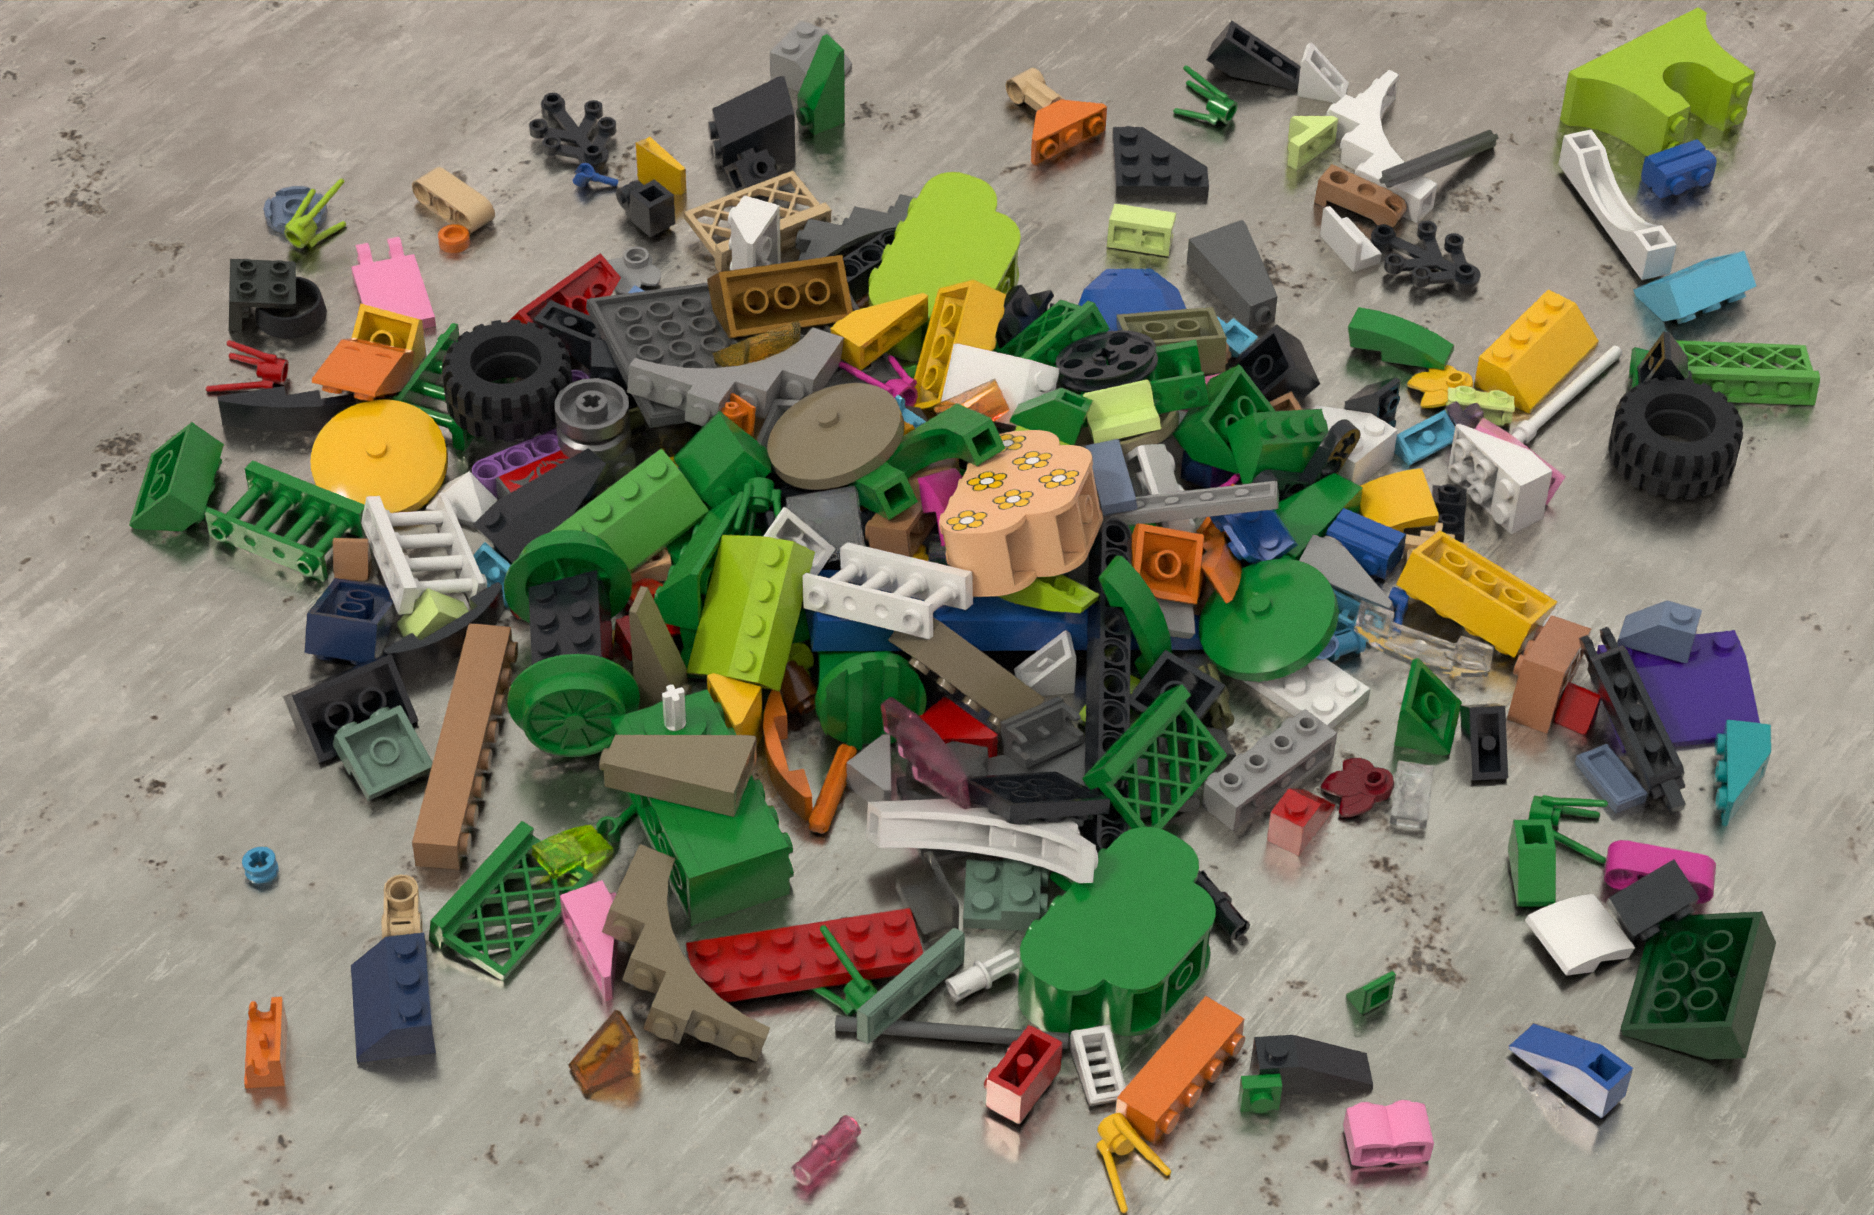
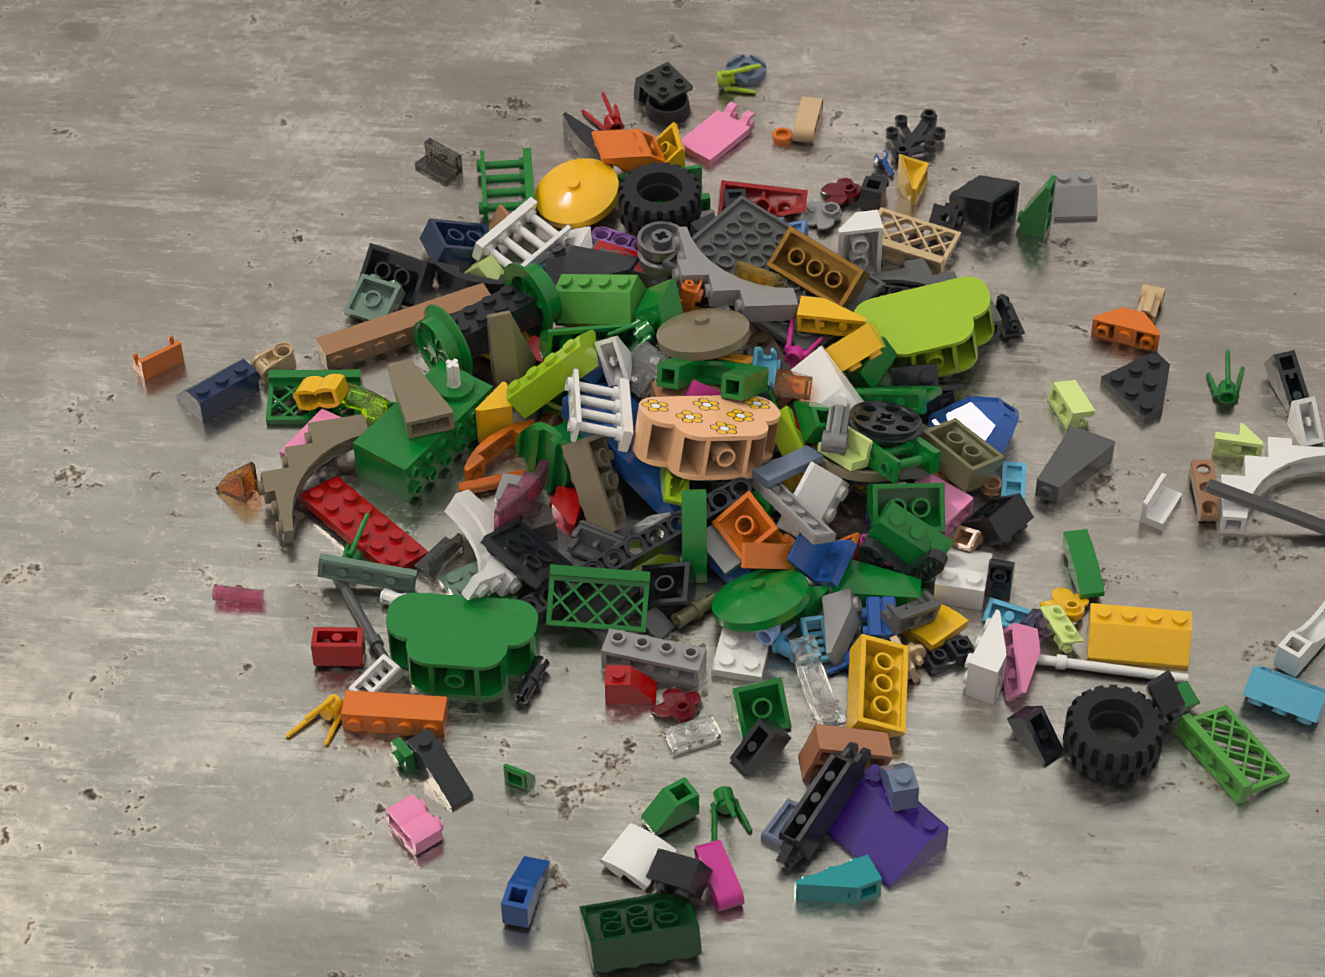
camera: 60 degrees right, 0 degrees up
green slope [129,422,224,532] -> none
dark azure bush [242,847,279,883] -> none
black plant [1370,221,1481,291] -> none
none -> yellow brick [293,374,349,410]
none -> clear smoke panel [415,138,463,184]
none -> dark red plate [821,178,861,206]
none -> flat silver piece [821,405,850,455]
none -> dark grey hinge [880,591,941,635]
none -> black slope [1007,706,1064,764]

